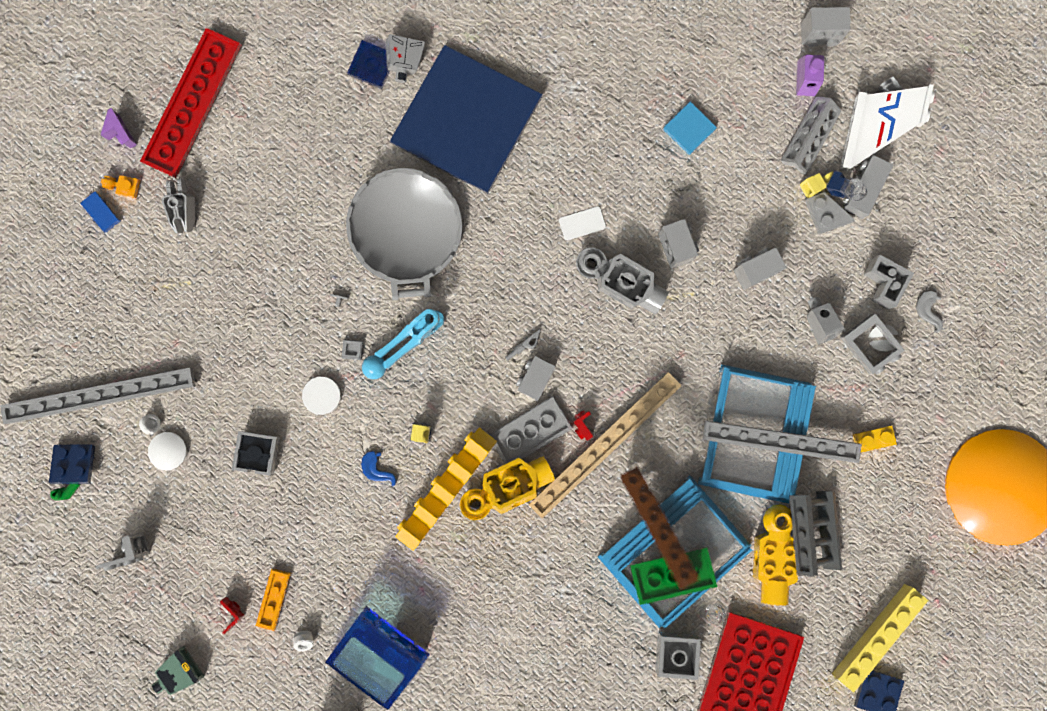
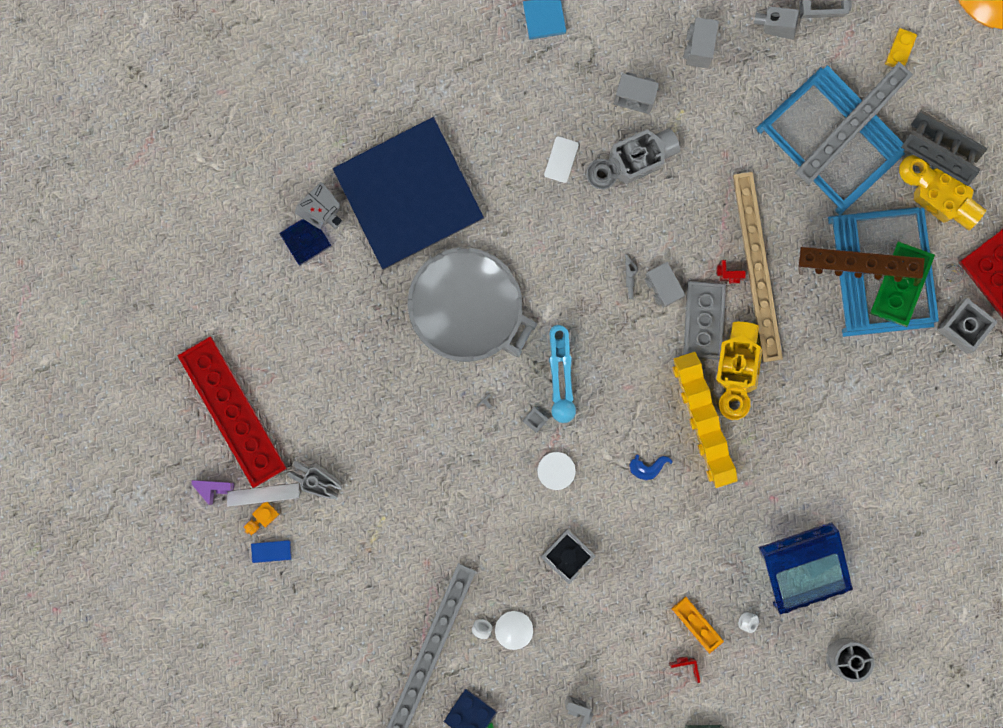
camera: 55 degrees left, 0 degrees up
light yellow leg [410,423,432,443] -> none
none -> white sticker [227,483,299,507]

